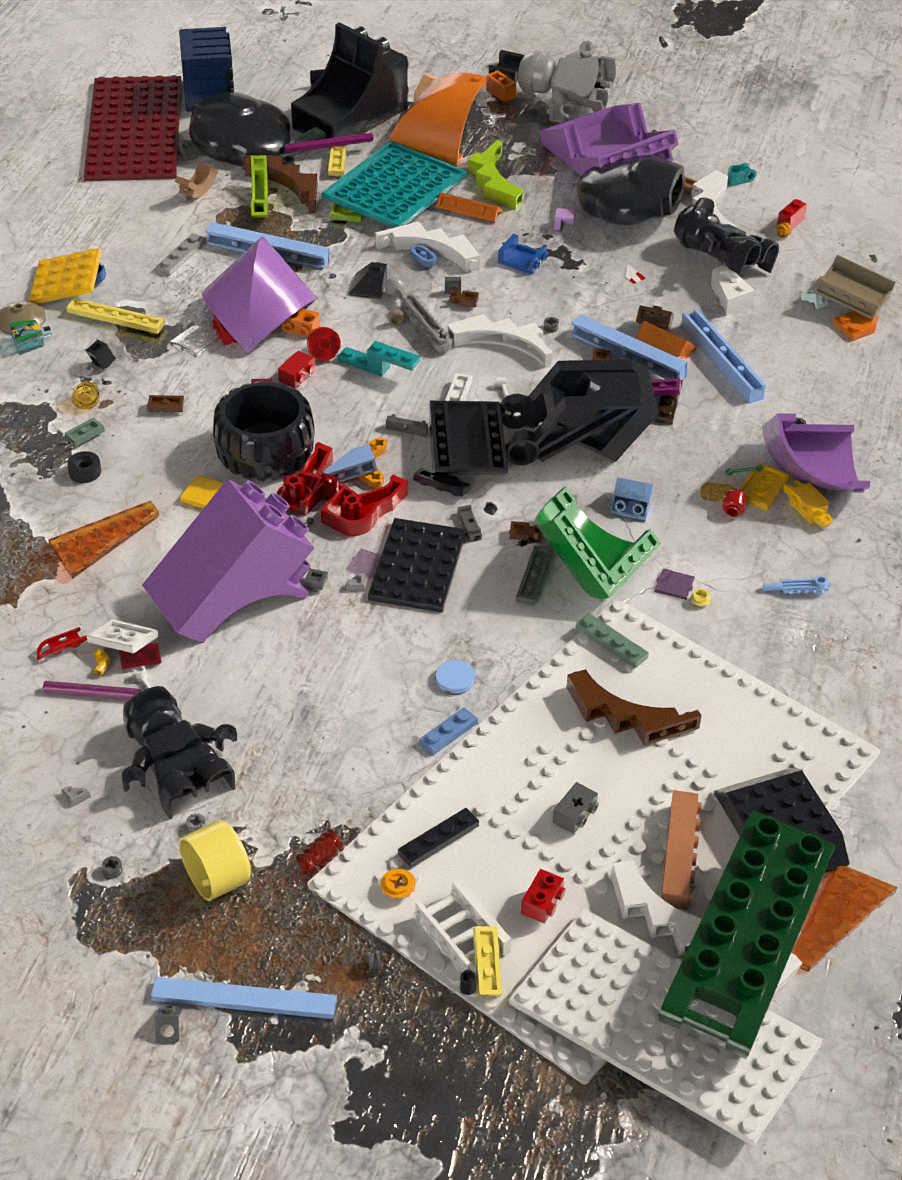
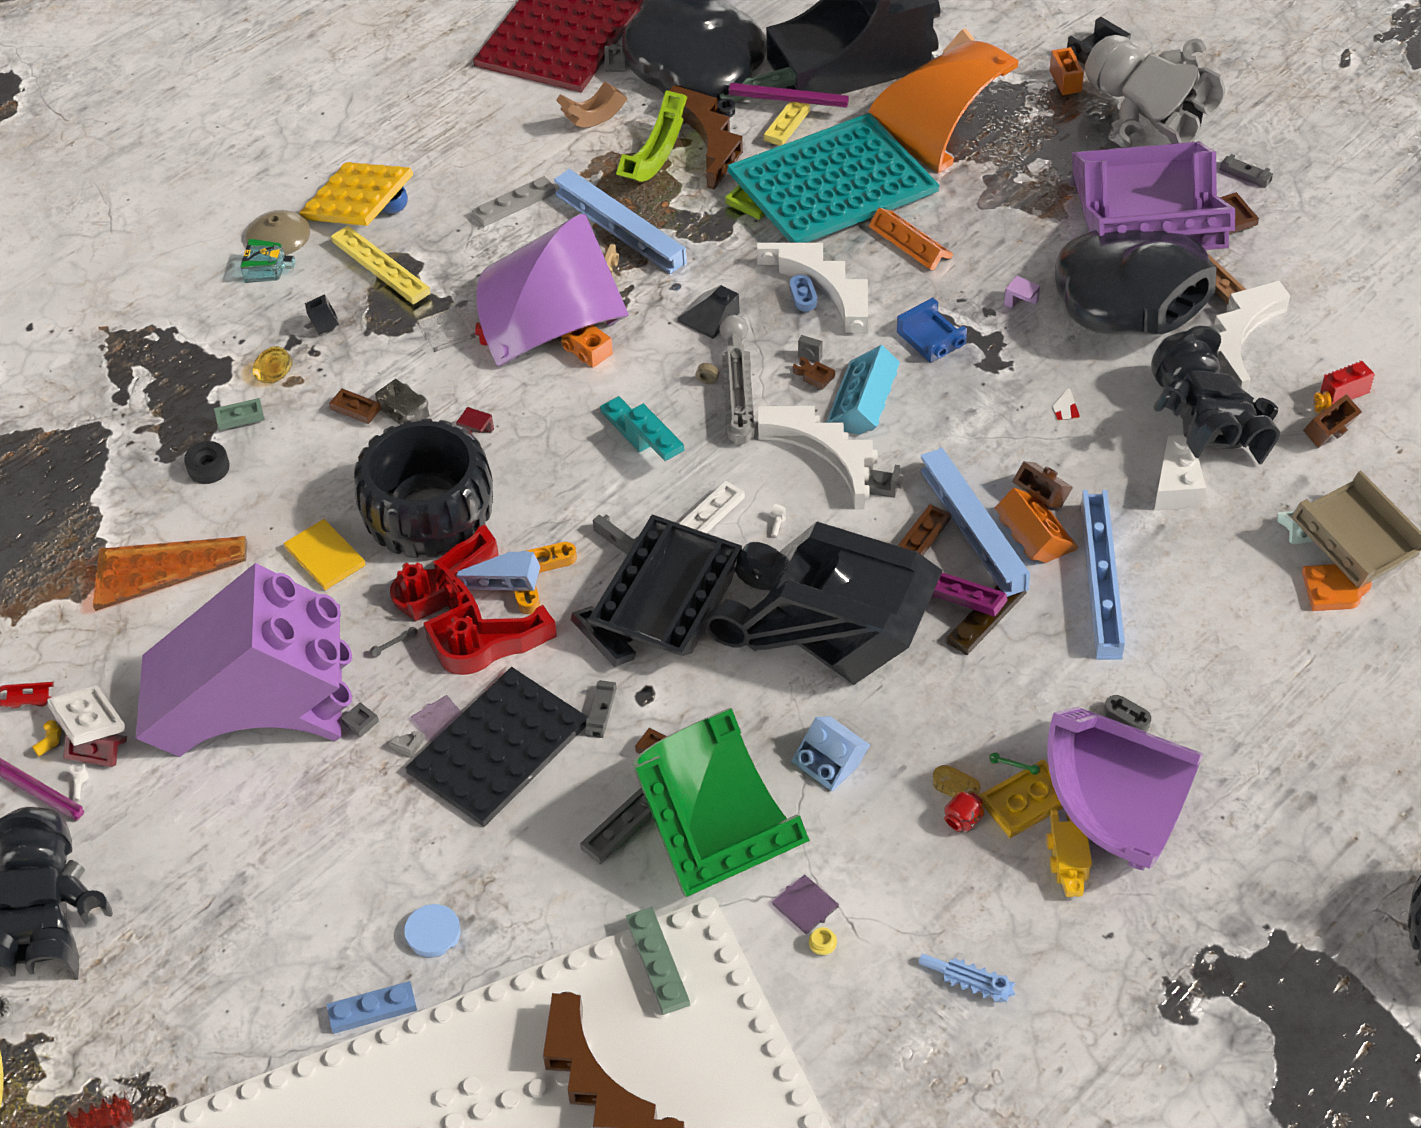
camera: 30 degrees right, 5 degrees up
red brick [278,351,316,389] -> none
red tile [307,327,341,361] -> none
lime arch [467,140,524,210] -> none
dark grey bush [544,317,559,333] -> none
teal piece [727,162,757,186] -> none
none -> clear smoke brick [375,378,430,425]
none -> medium azure slope [826,345,900,435]
none -> dark grey bracket [868,464,904,498]
none -> dark grey piece [1219,154,1273,188]
none -> reddish brown brick [1303,394,1362,448]

